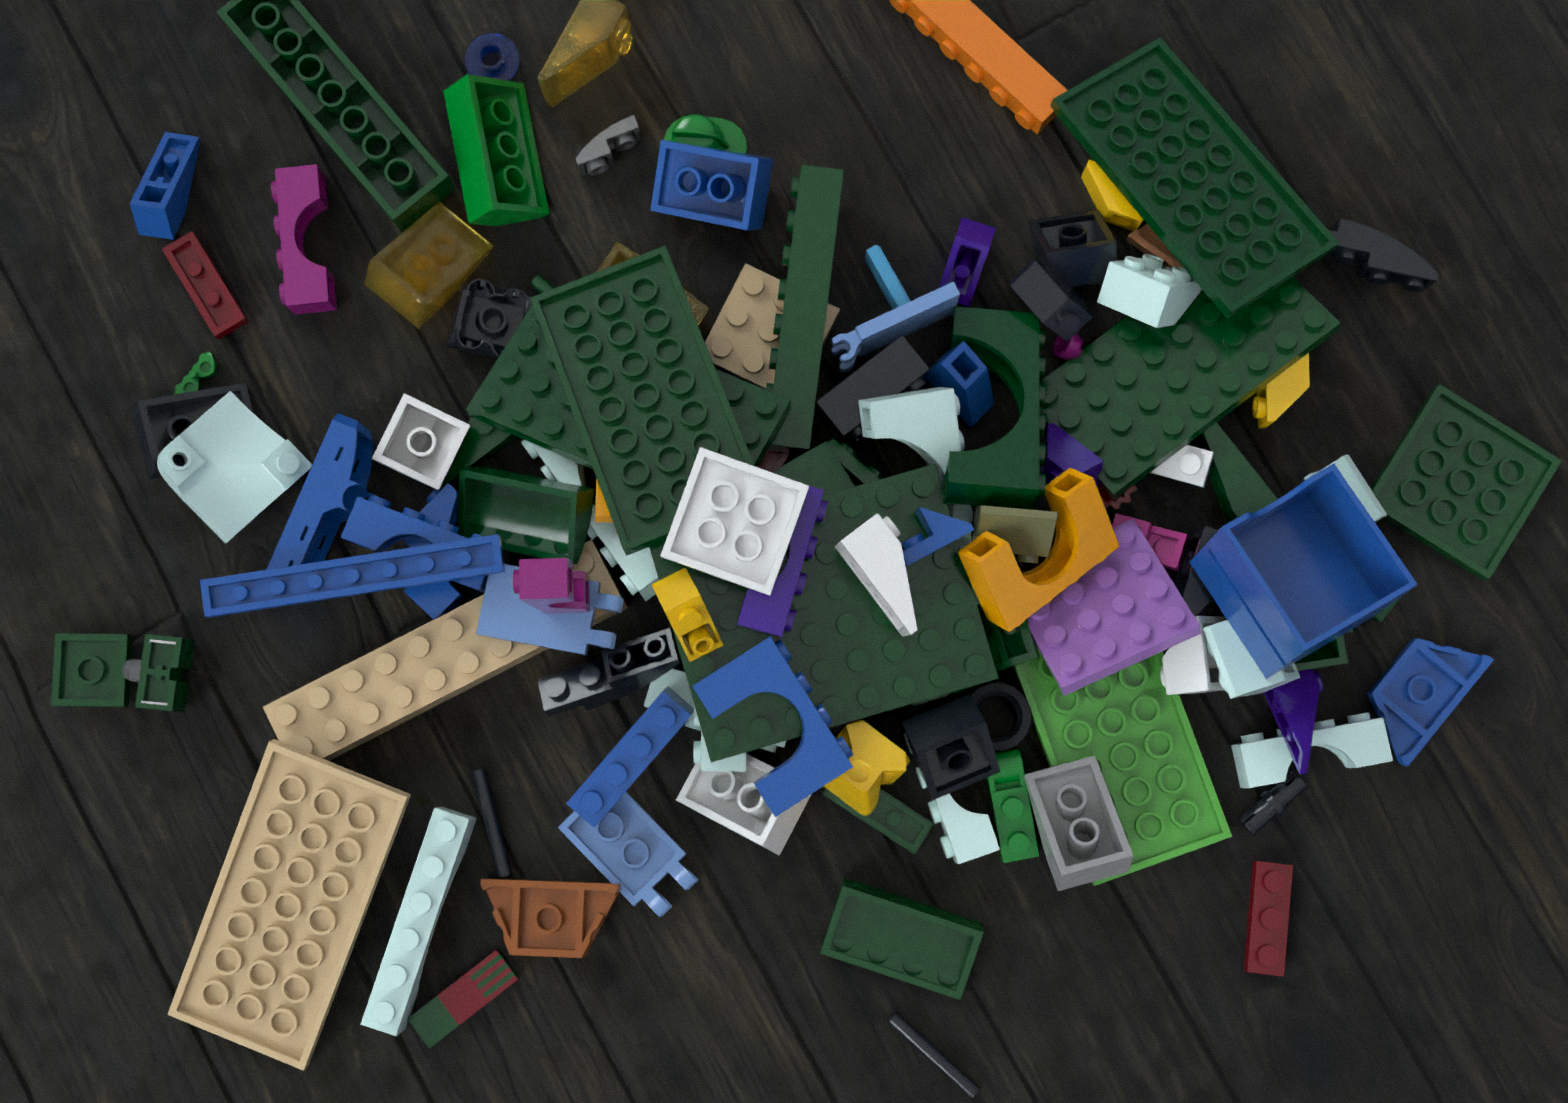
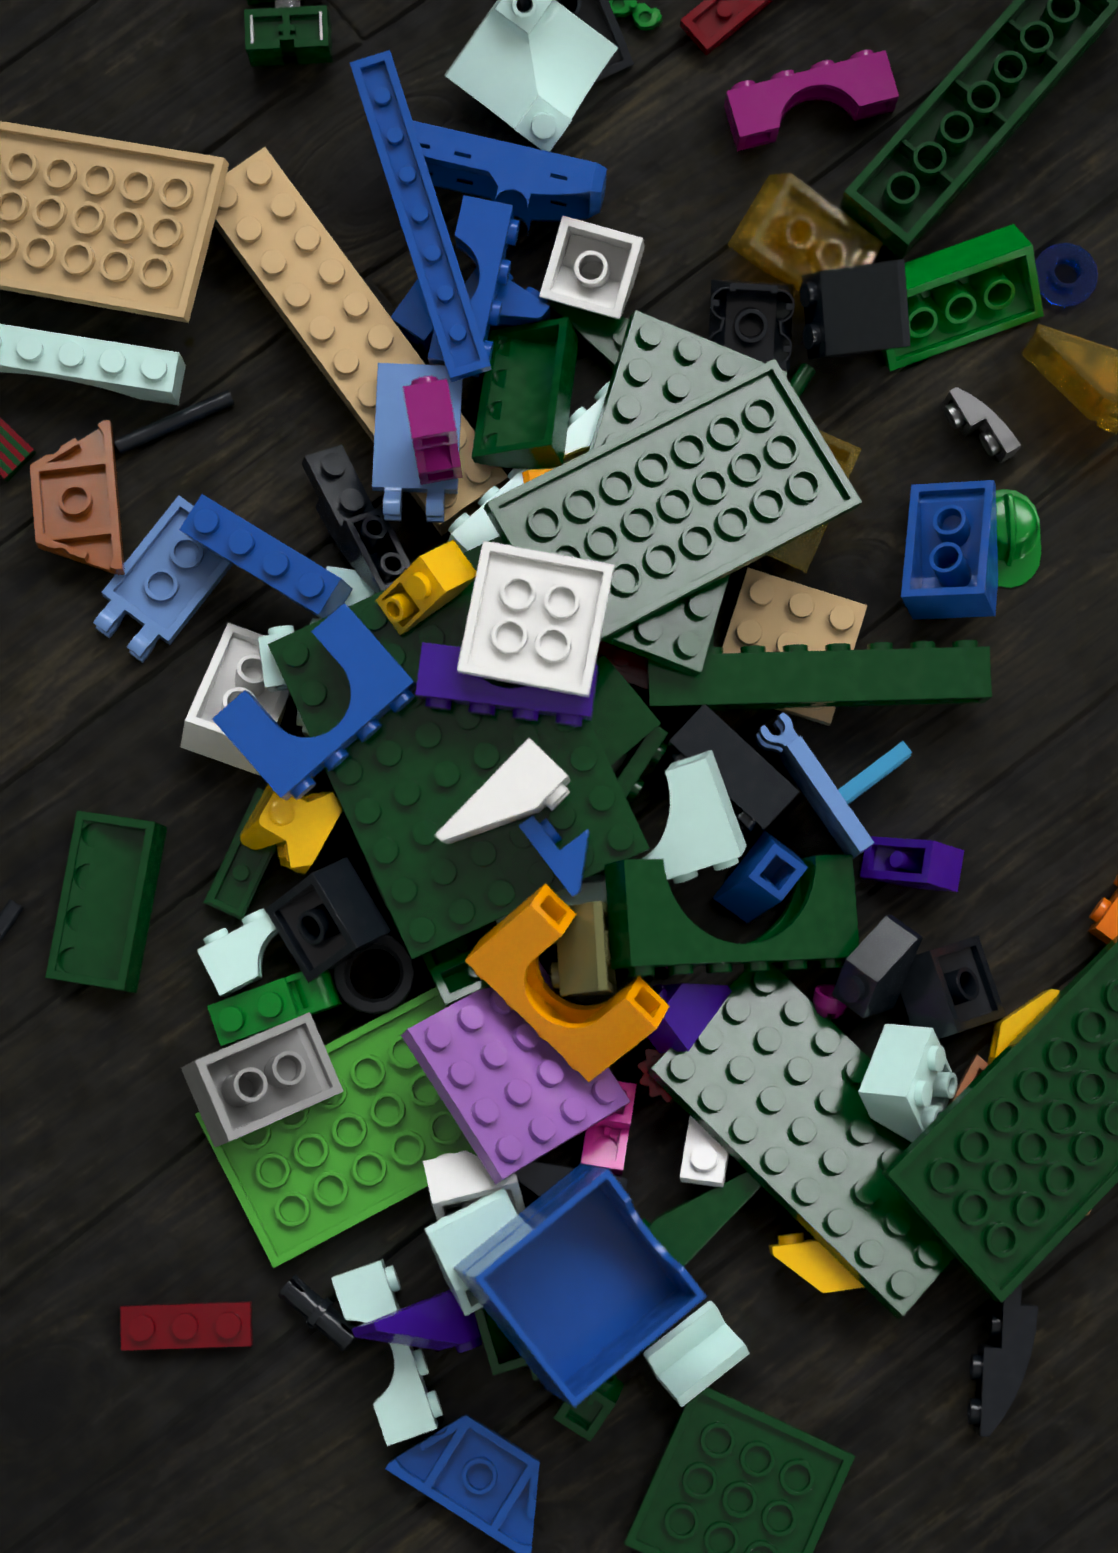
camera: 80 degrees right, 0 degrees up
none -> black slope [799,259,911,359]

